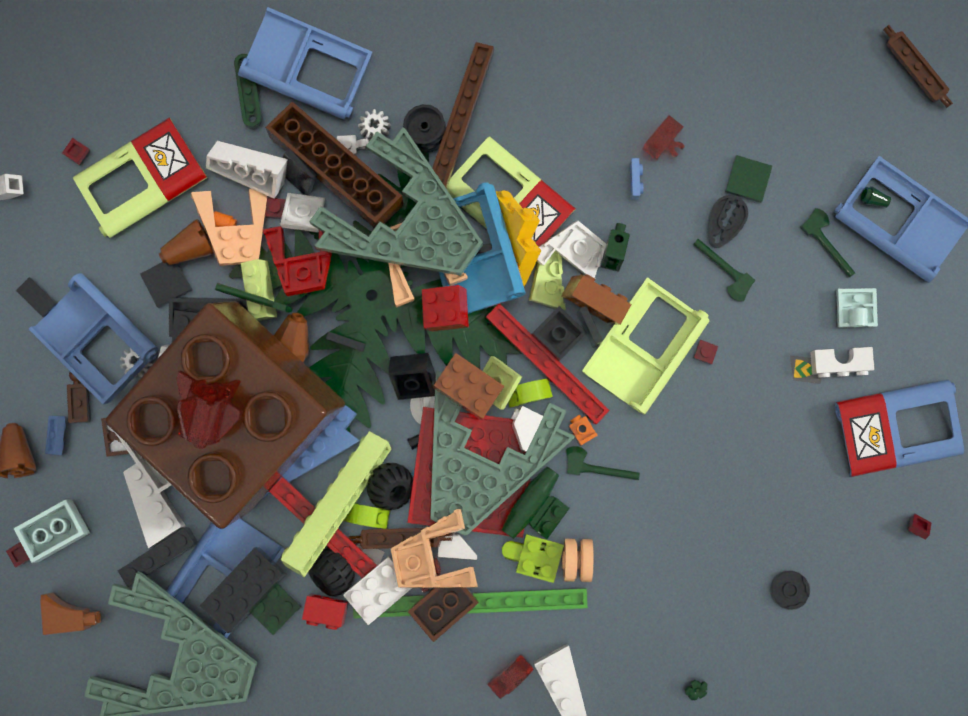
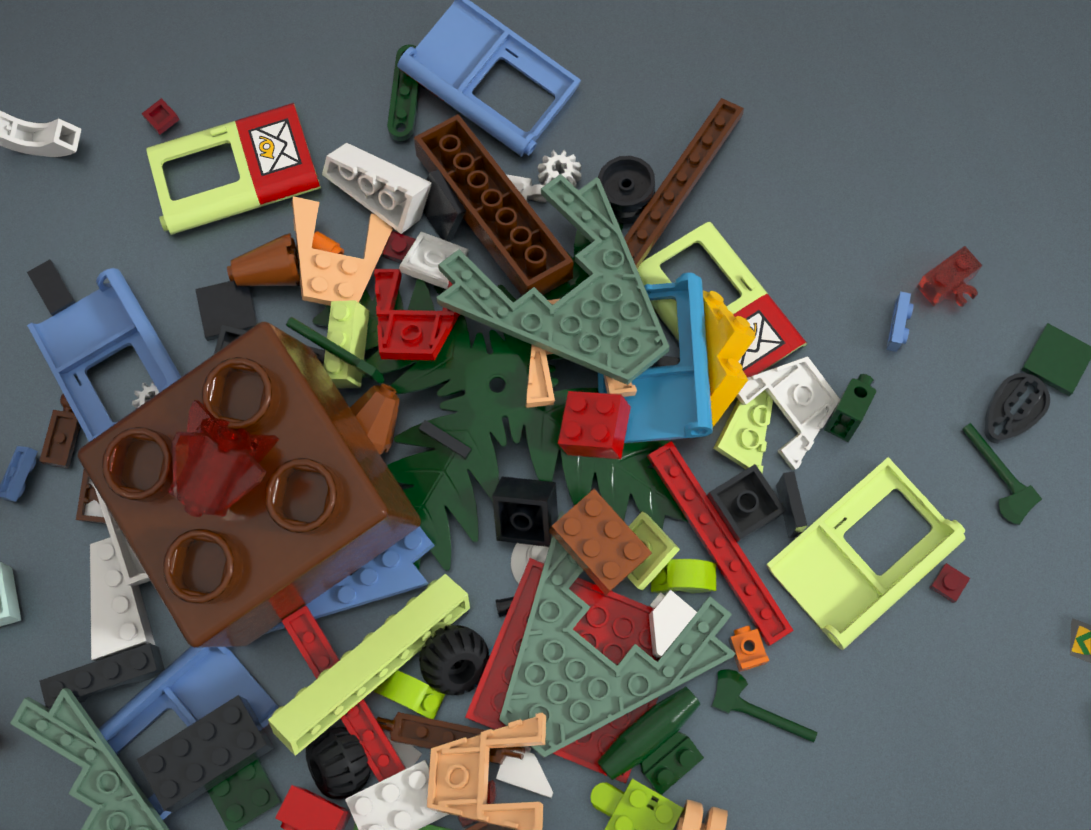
camera: 20 degrees right, 10 degrees down
dark orange brick [561,274,632,325] -> none

